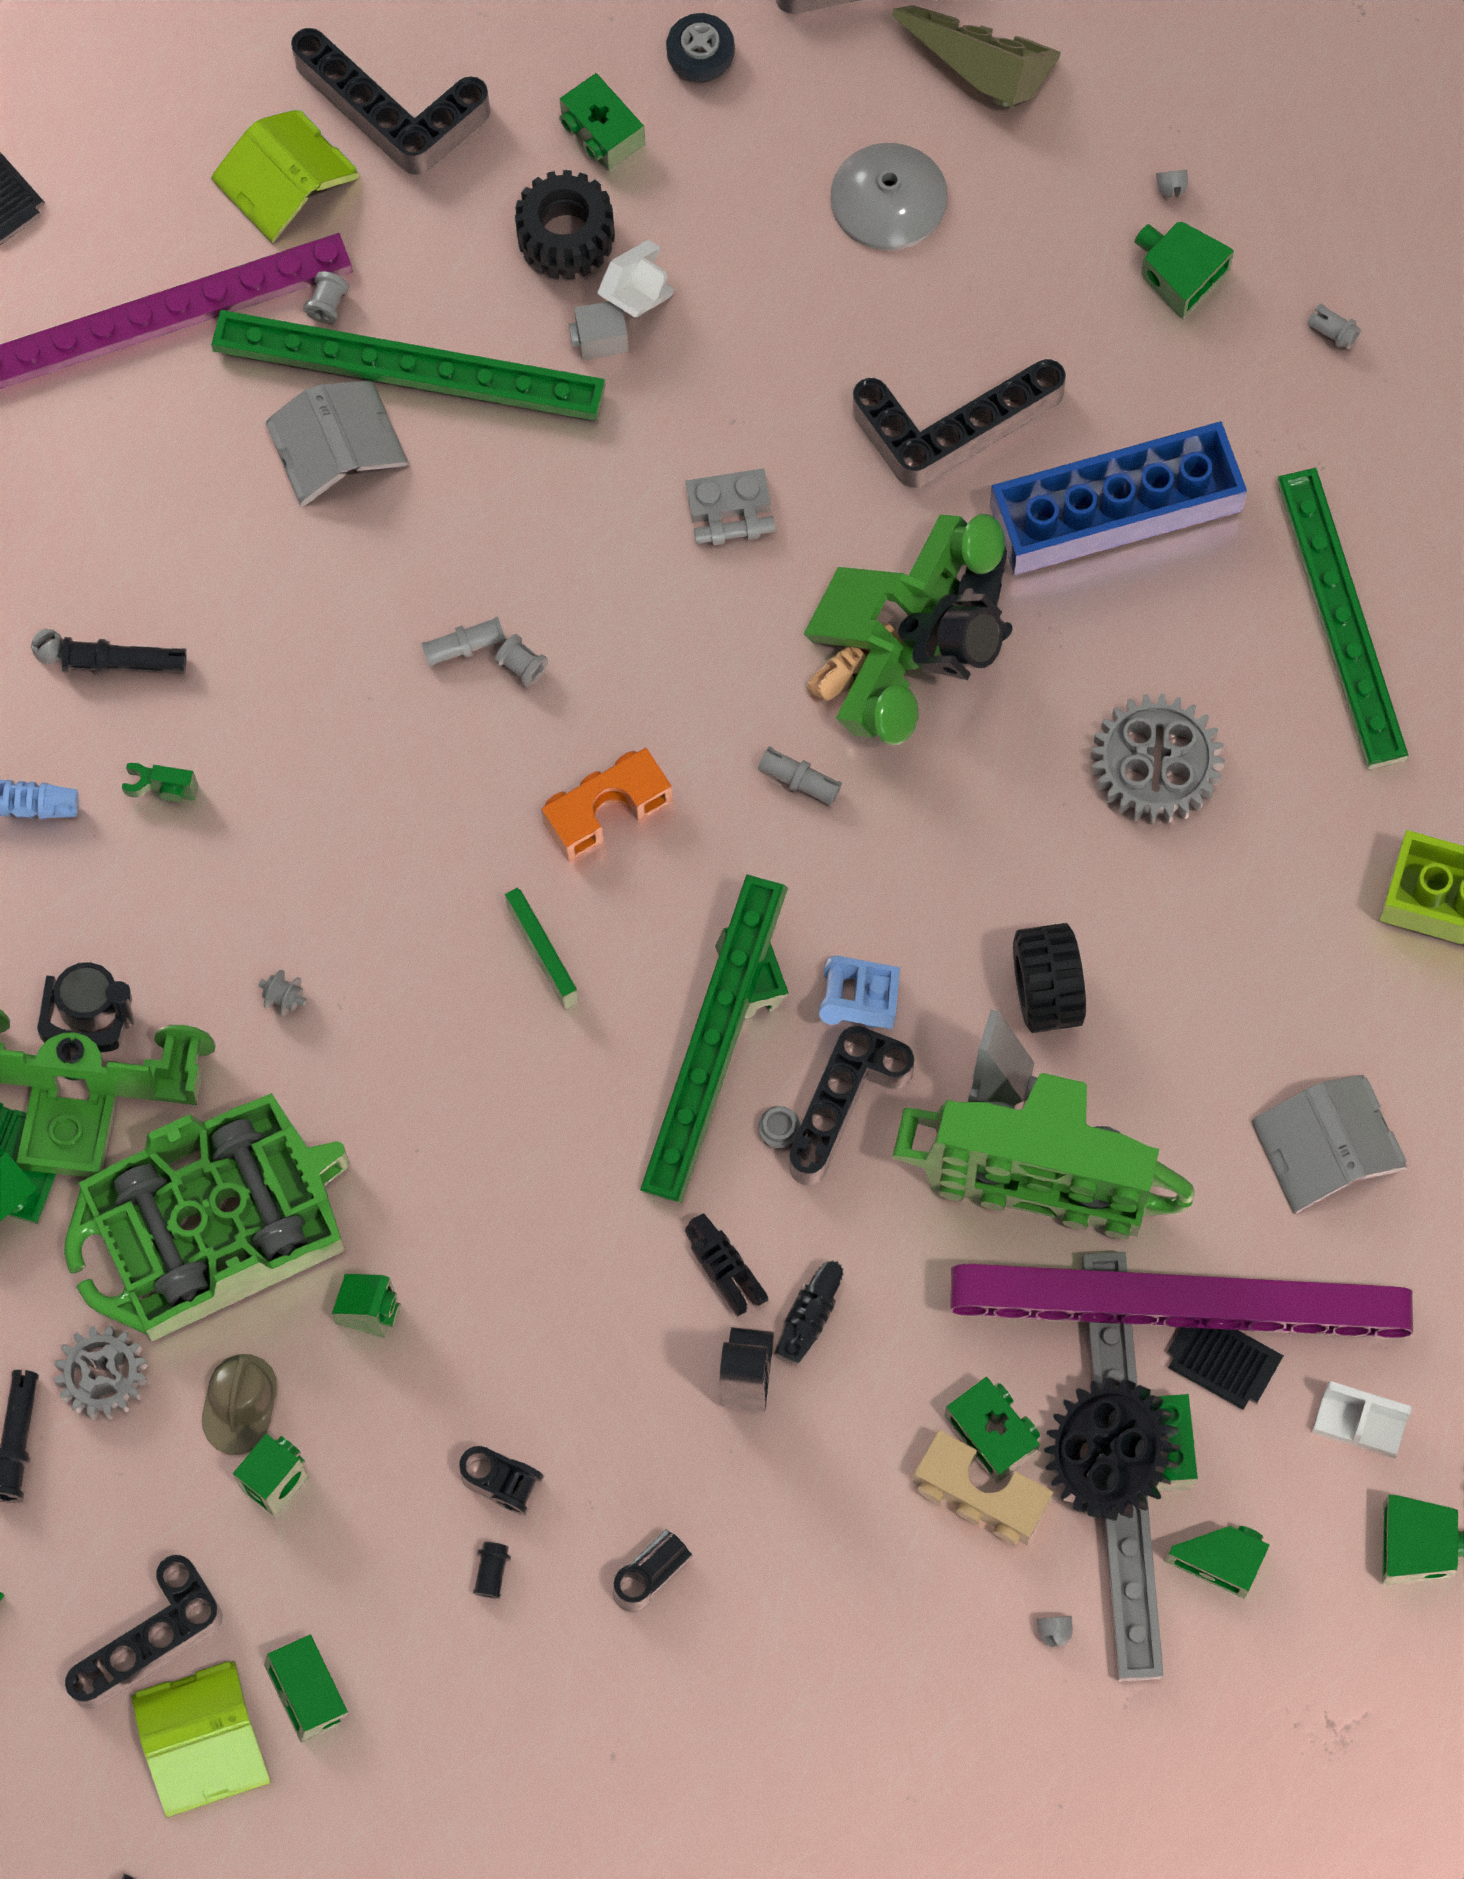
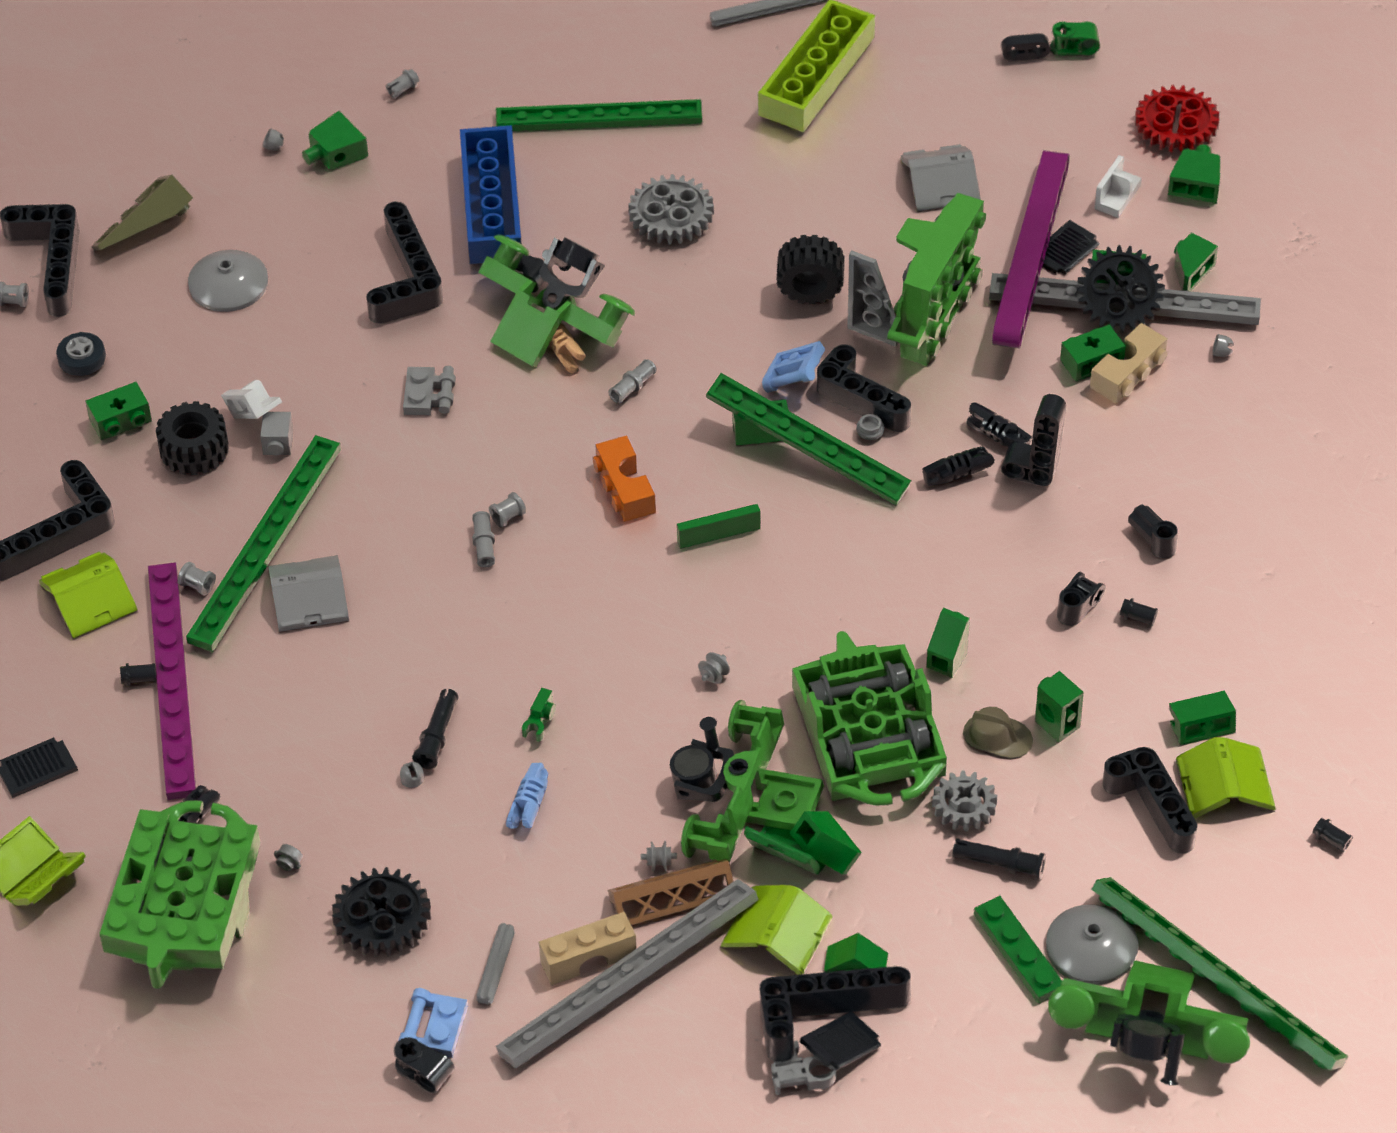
camera: 80 degrees left, 20 degrees down
none -> black pin [120,663,156,686]

